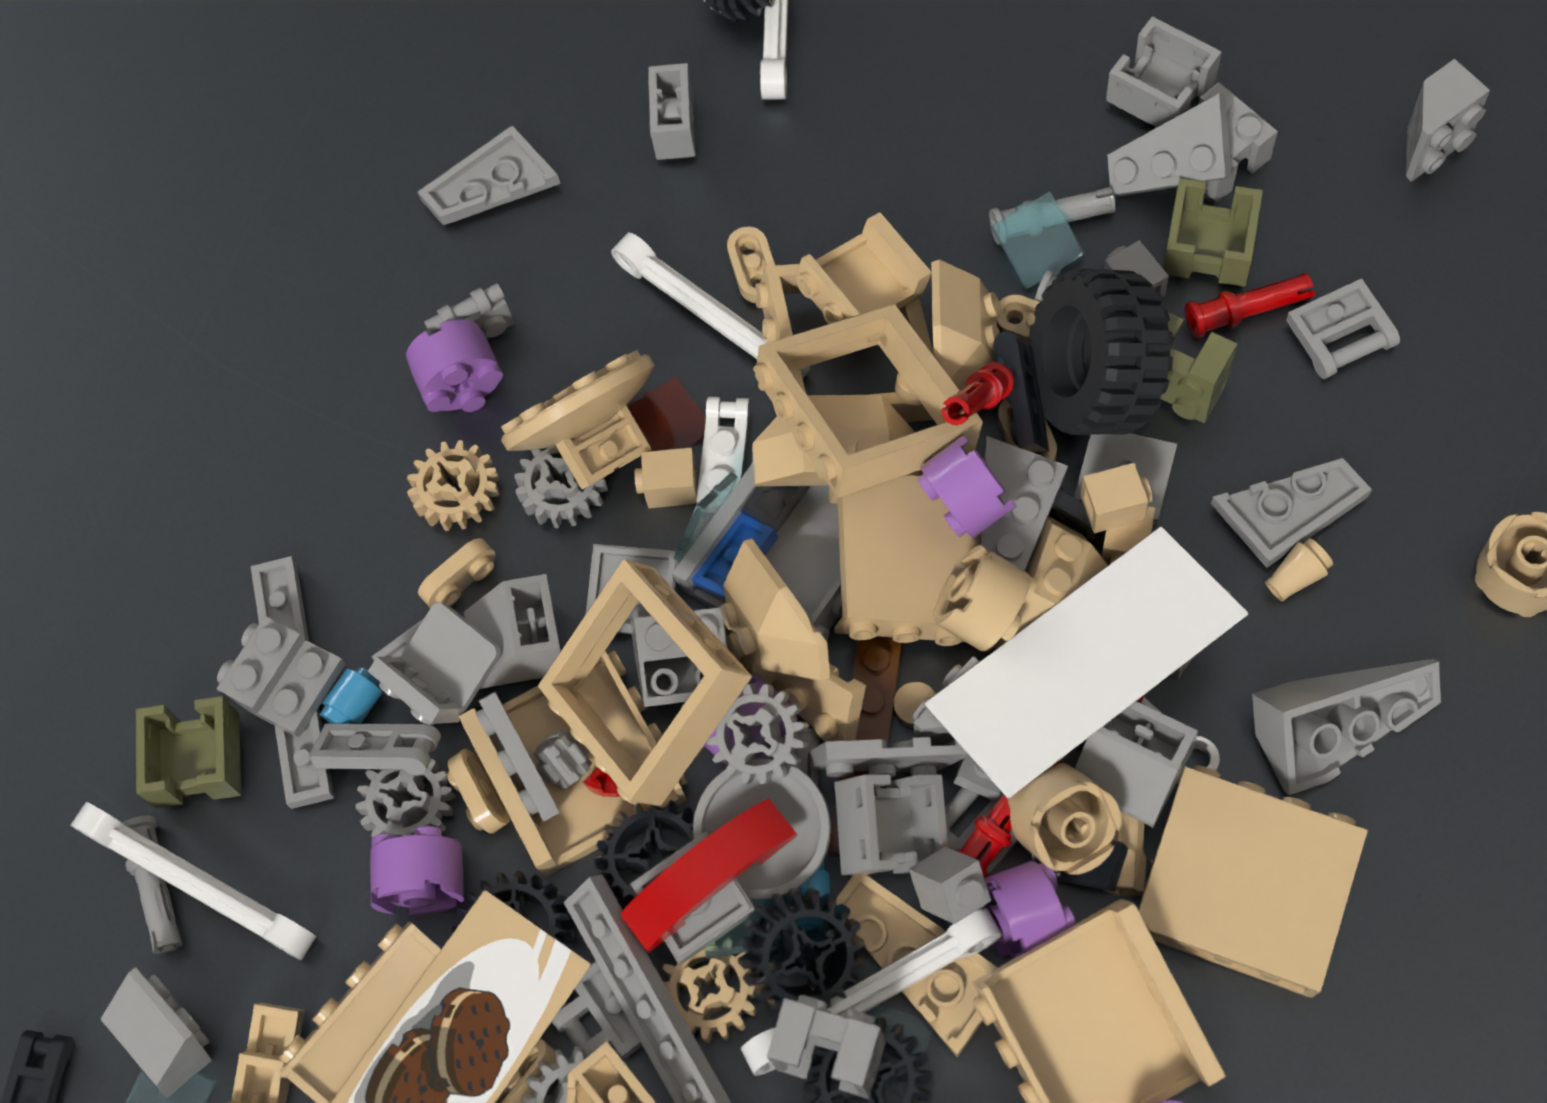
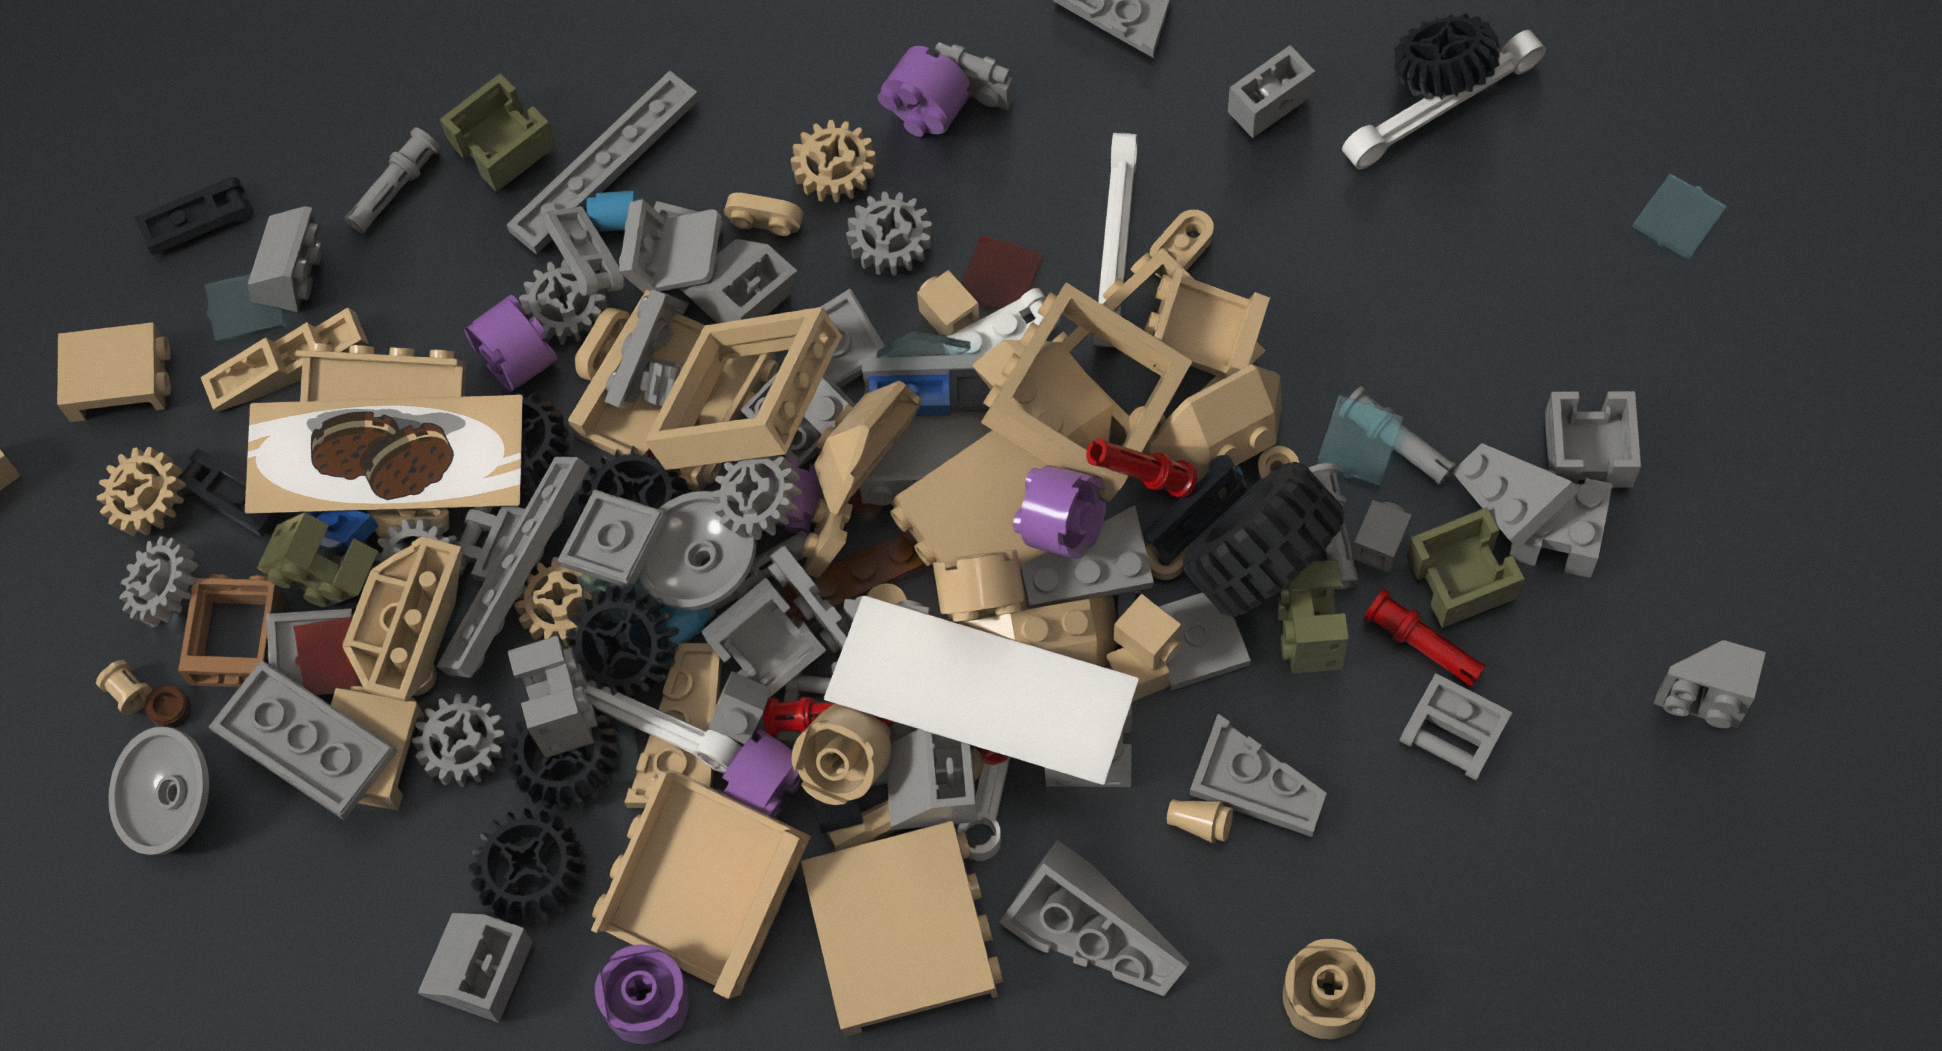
camera: 50 degrees right, 0 degrees up
white piece [70,802,317,961] -> none
light grey plate [216,616,346,738] -> none
tan bracket [501,350,655,490] -> none
red slope [620,798,798,953] -> none

